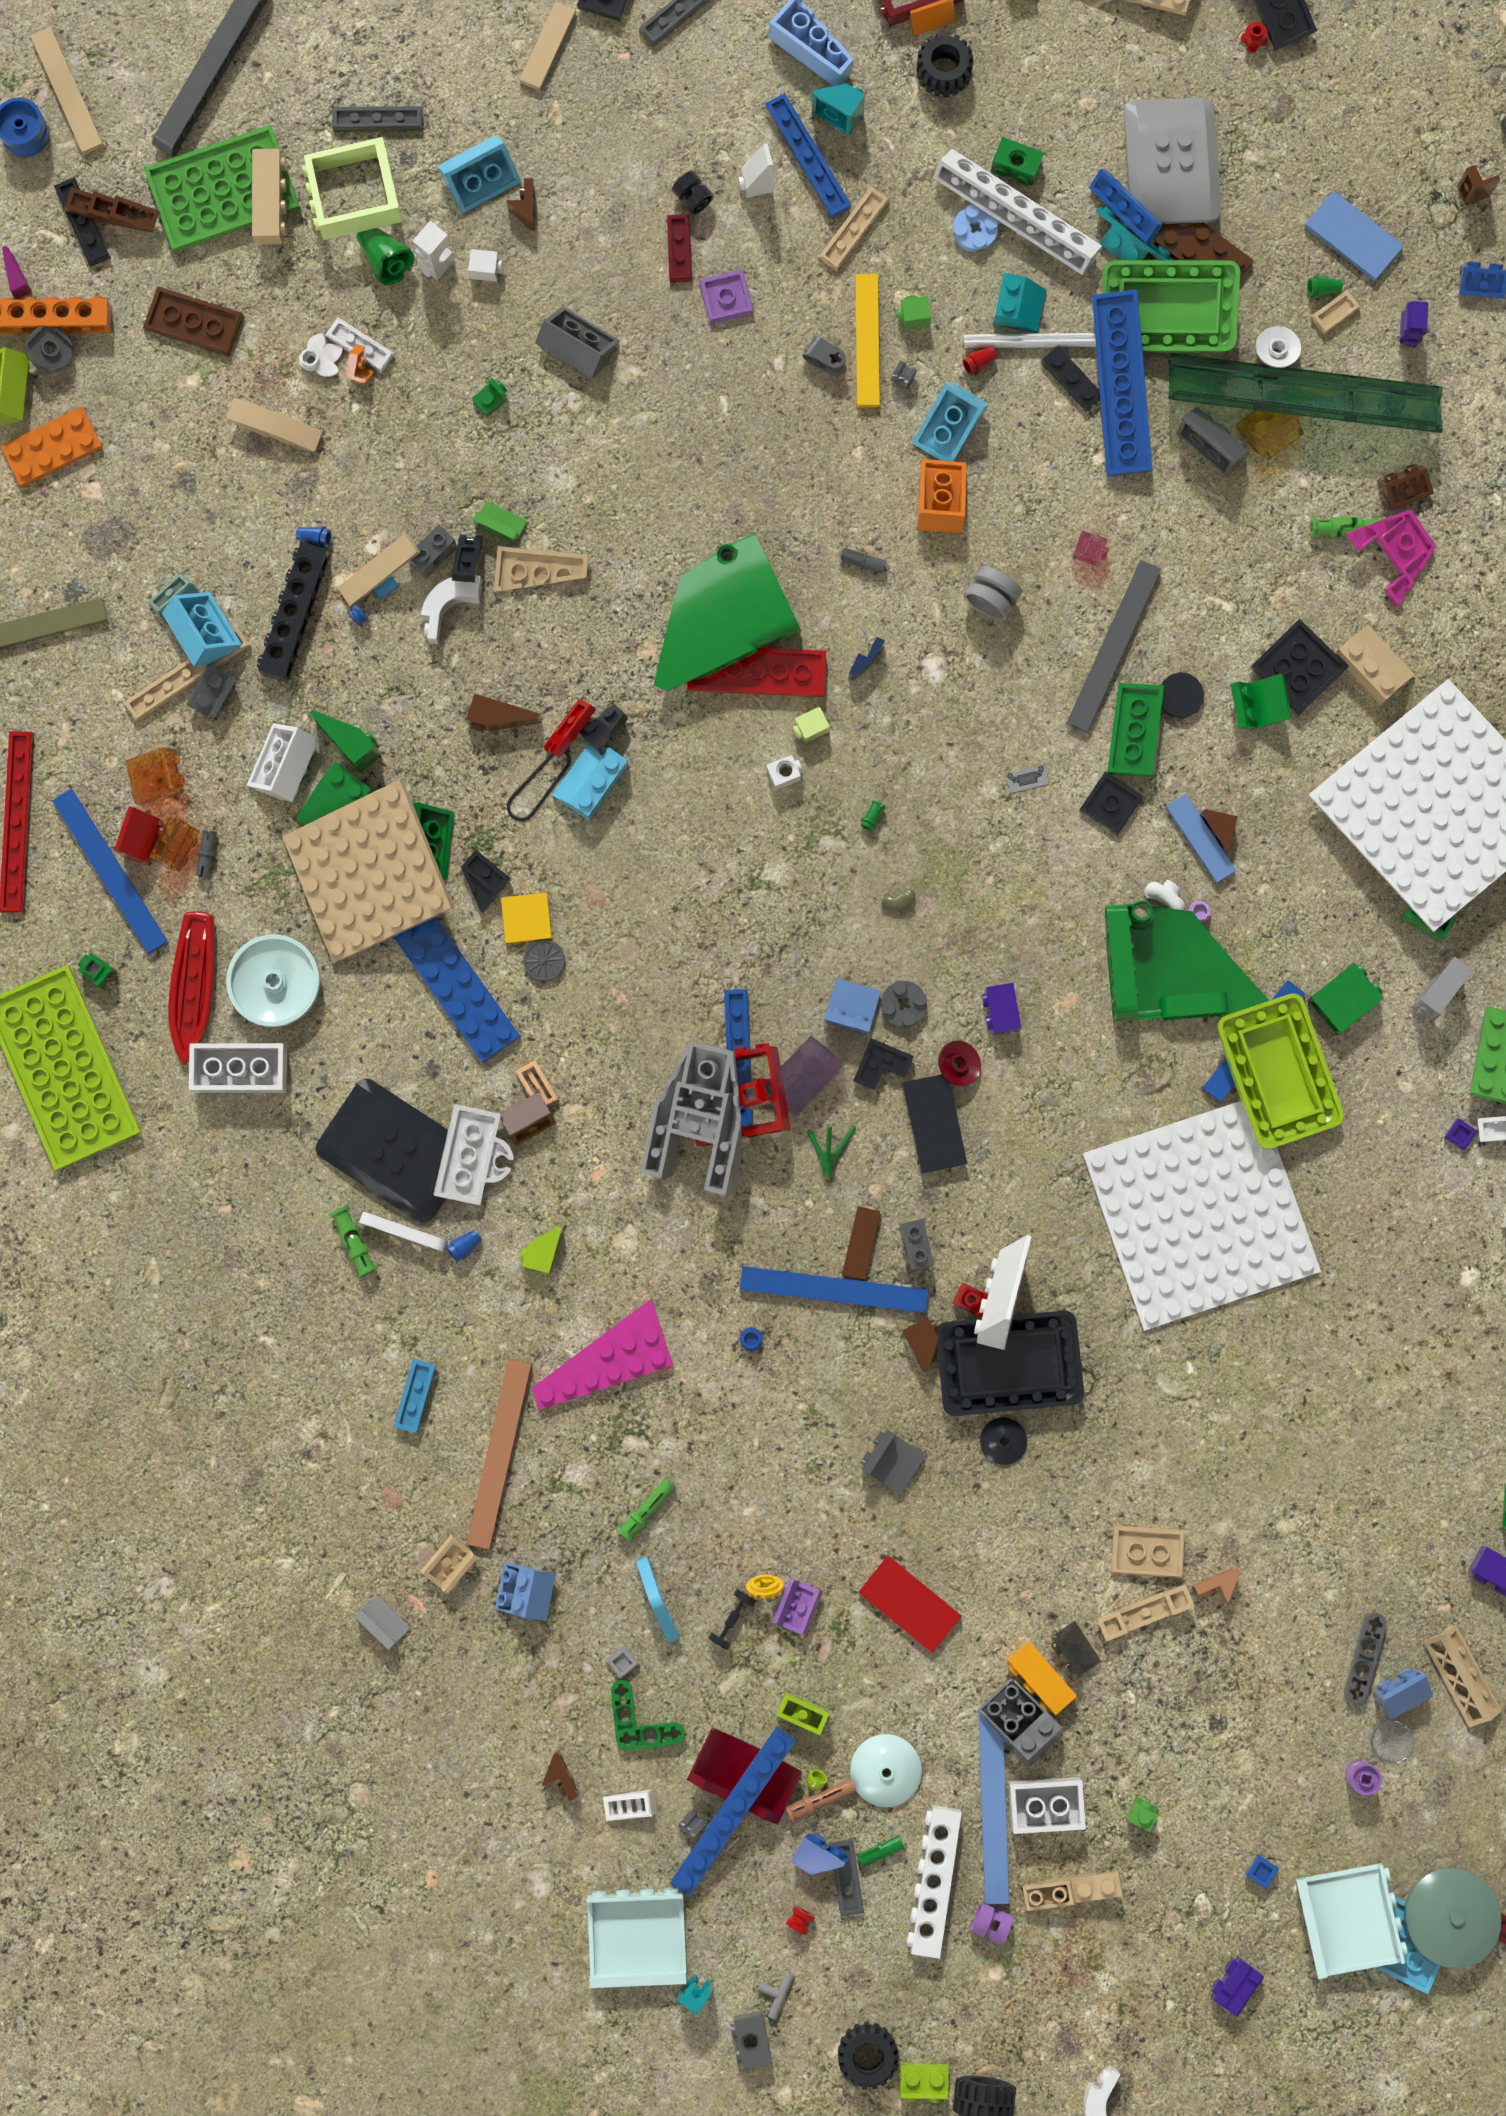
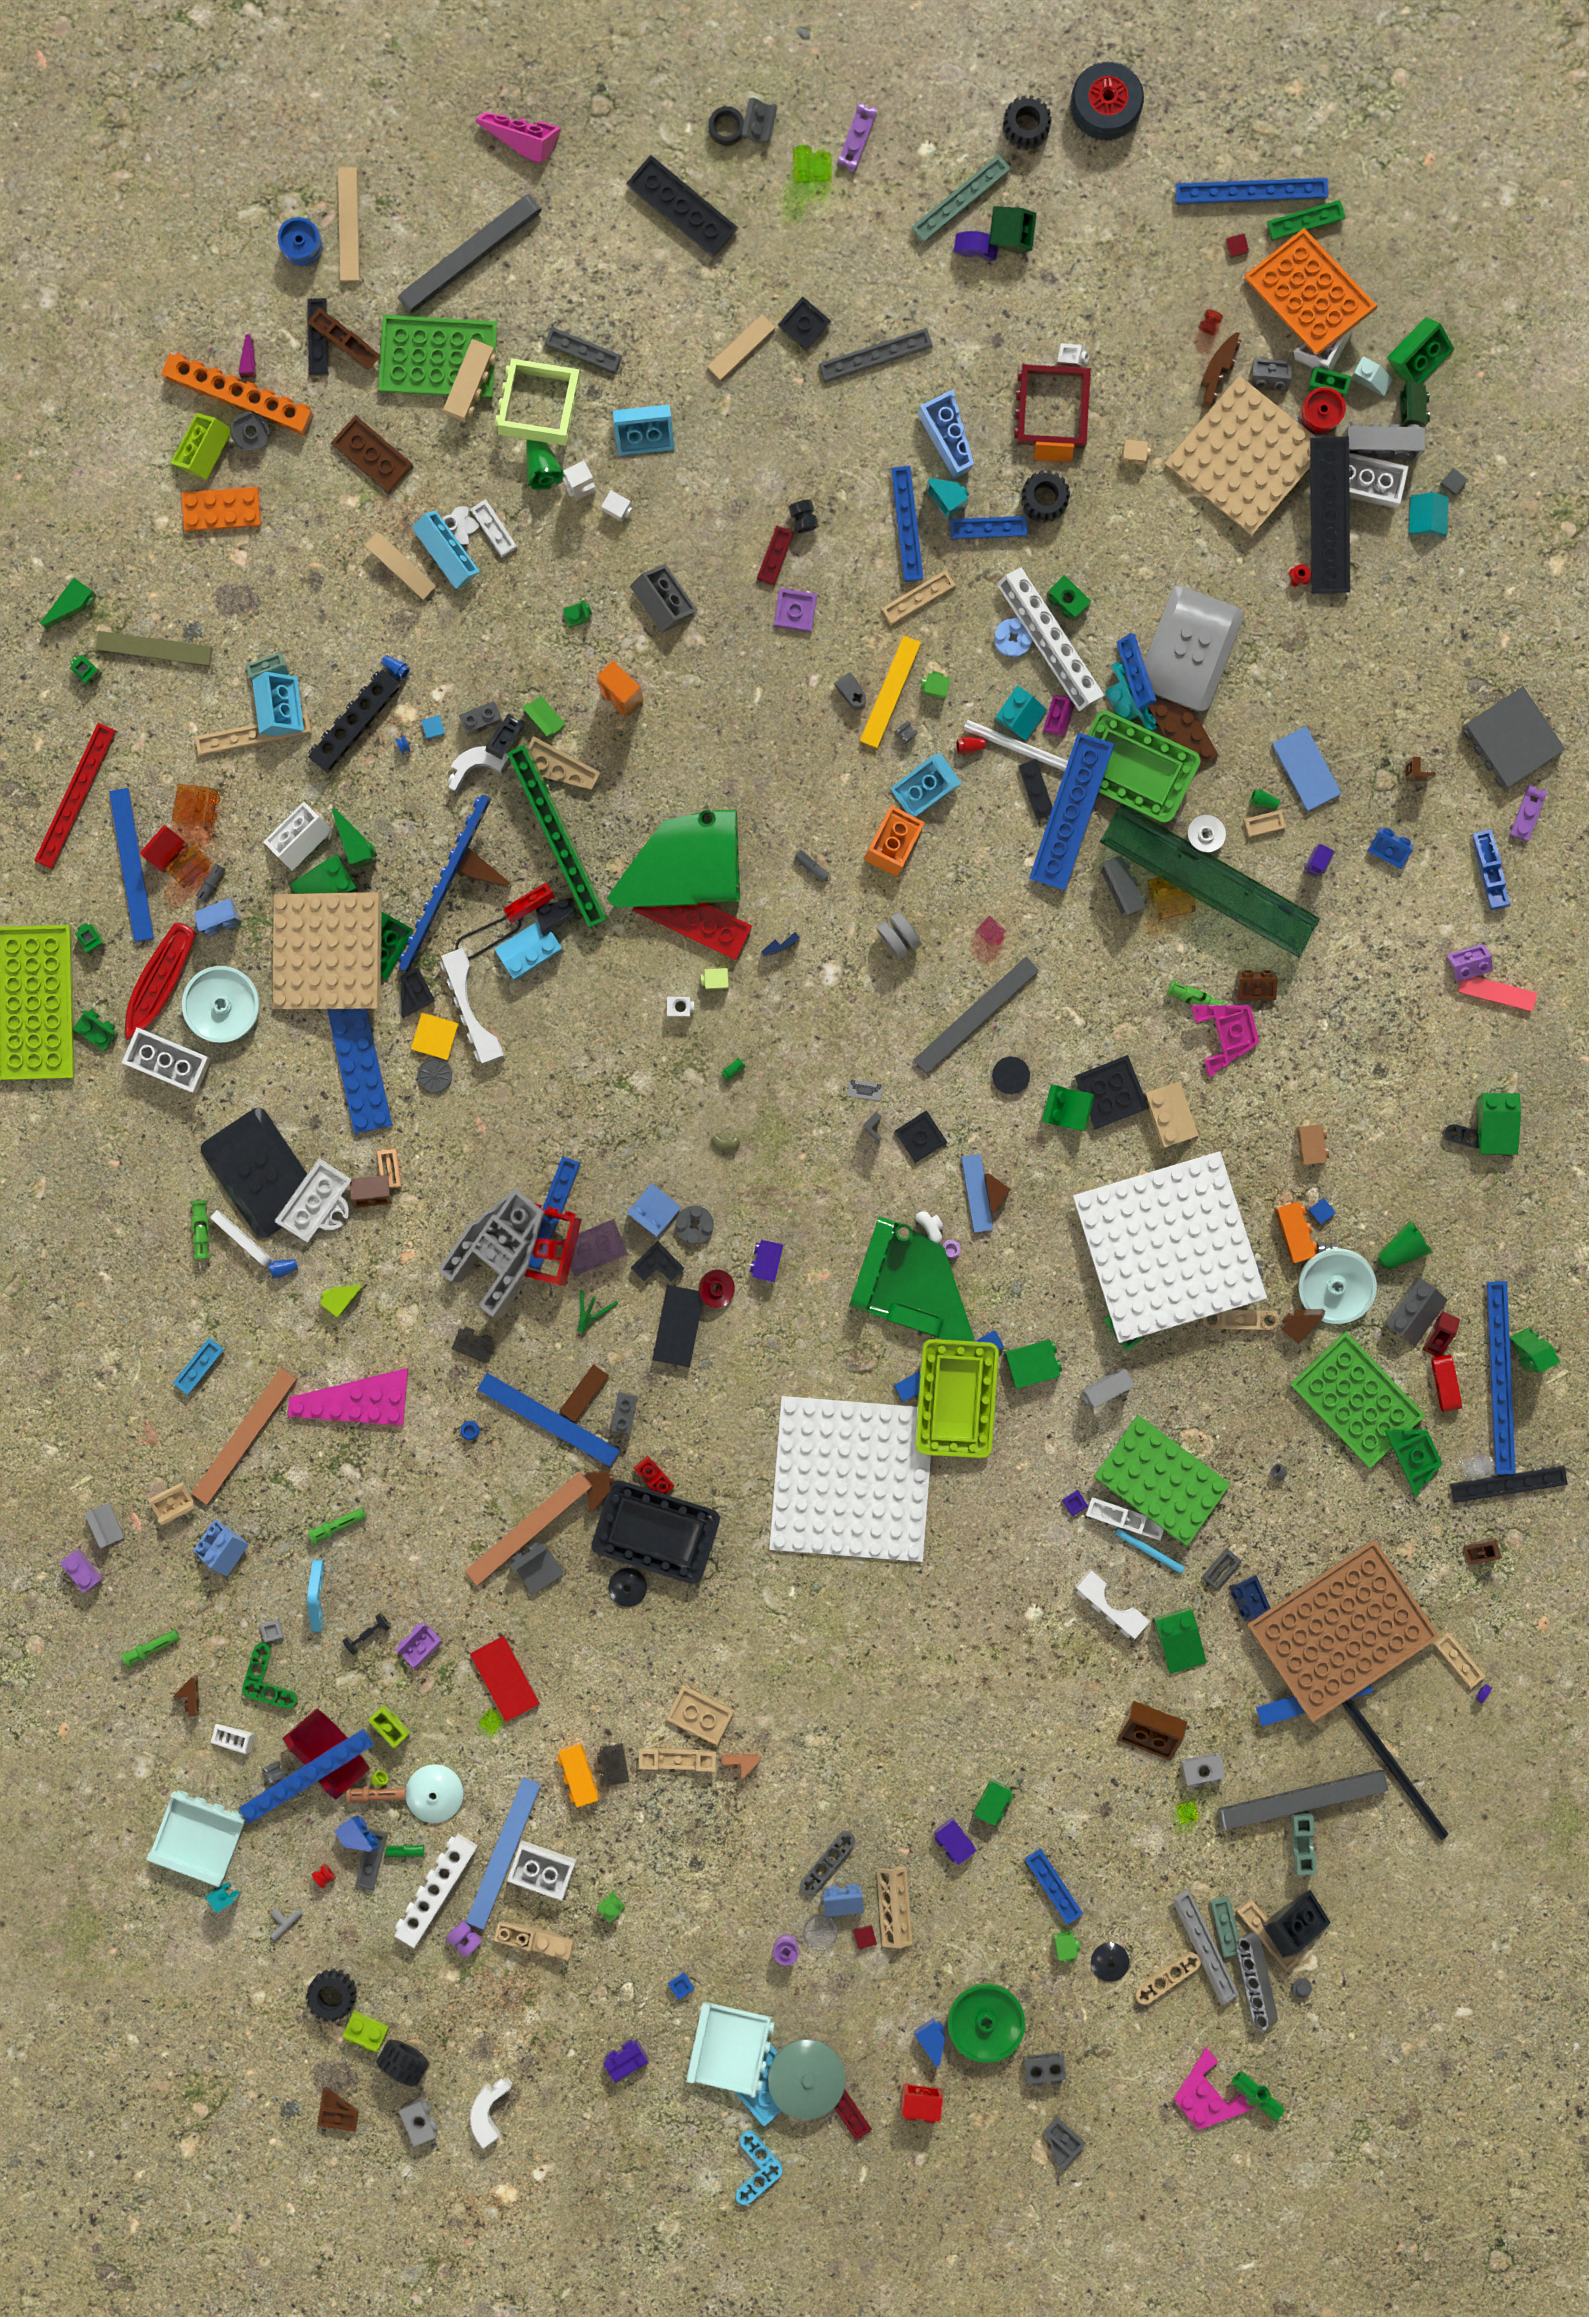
camera: 15 degrees right, 5 degrees up
dark grey bracket [186,665,236,719] -> none
tan tile [338,533,421,606] -> none
orange bracket [345,344,374,384] -> none
reddish brown slope [506,178,535,230] -> none
dark grey brick [730,2010,772,2070] -> none
white slope [738,143,773,198] -> none
yellow gear [746,1575,784,1600] -> none
white slope [974,1235,1031,1350] -> none
dark grey slope [978,1677,1063,1768] -> none
green plate [1107,683,1165,777] -> none
none -> medium lavender brick [60,1549,104,1593]
none -> green bracket [73,1009,118,1051]
none -> bright green pin [121,1629,180,1668]
none -> medium blue slope [194,898,241,937]
none -> blue plate [398,795,492,971]
none -> medium azure brick [412,510,480,589]
none -> white arch [440,948,505,1064]
none -> clear smoke bracket [451,1326,496,1364]
none -> nougat tile [465,1471,592,1586]
none -> clear neon green tile [478,1708,504,1735]
none -> green brick [507,745,609,928]
none -> orange brick [596,660,644,716]
none -> medium azure beam [736,2130,782,2205]
none -> dark red tile [853,1924,877,1949]
none -> dark grey panel [862,1112,882,1143]
none -> blue plate [950,516,1027,540]
none -> magenta slope [1043,695,1075,738]

